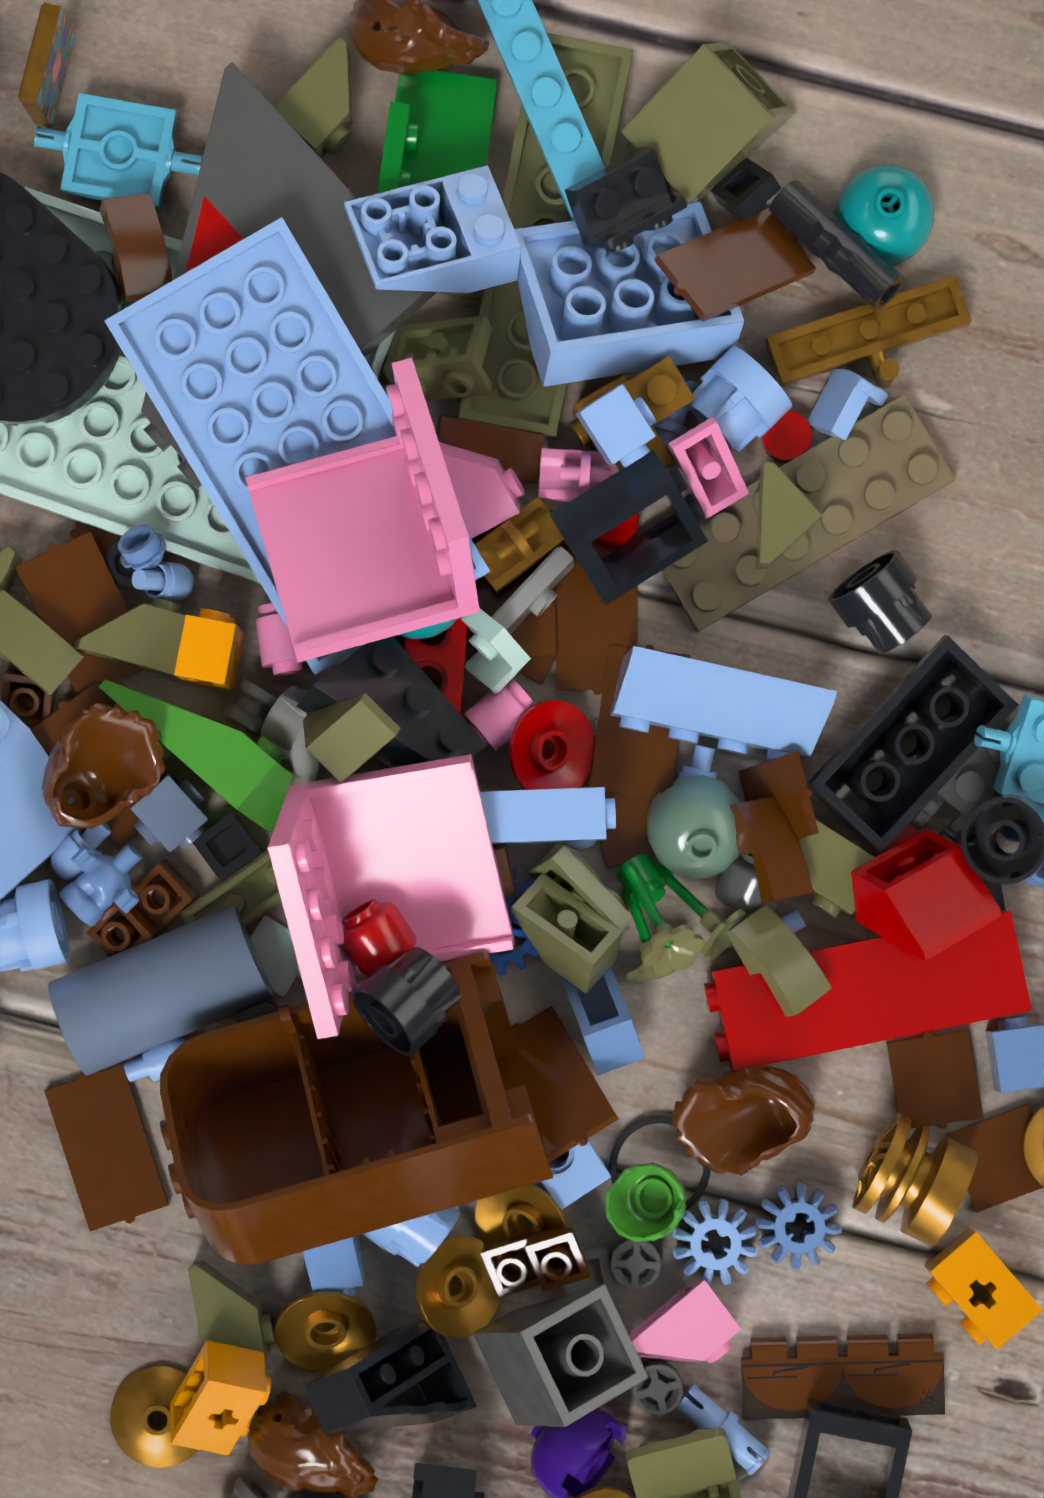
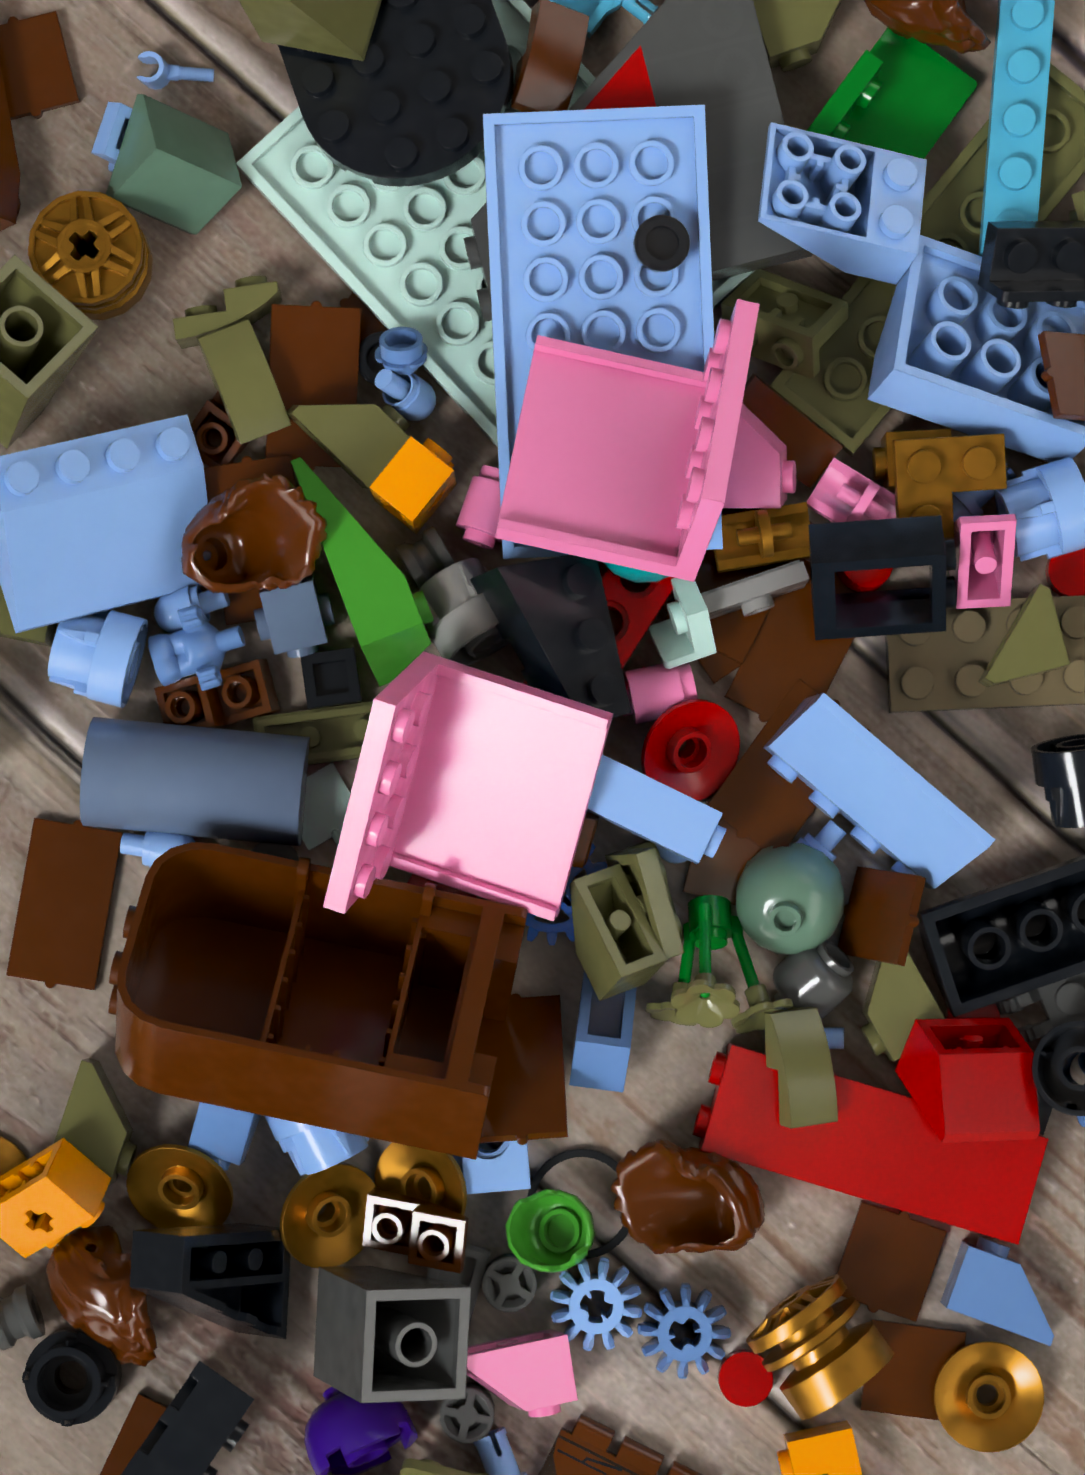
camera: 20 degrees right, 0 degrees up
olive slope [303,693,401,783] -> none
red head [341,899,416,976] -> none
black piece [351,947,462,1056] -> none
light blue brick [575,384,656,468] -> none
reddish brown slope [730,796,813,903] -> none
none -> black tile [633,215,690,272]
none -> red tile [718,1349,773,1407]

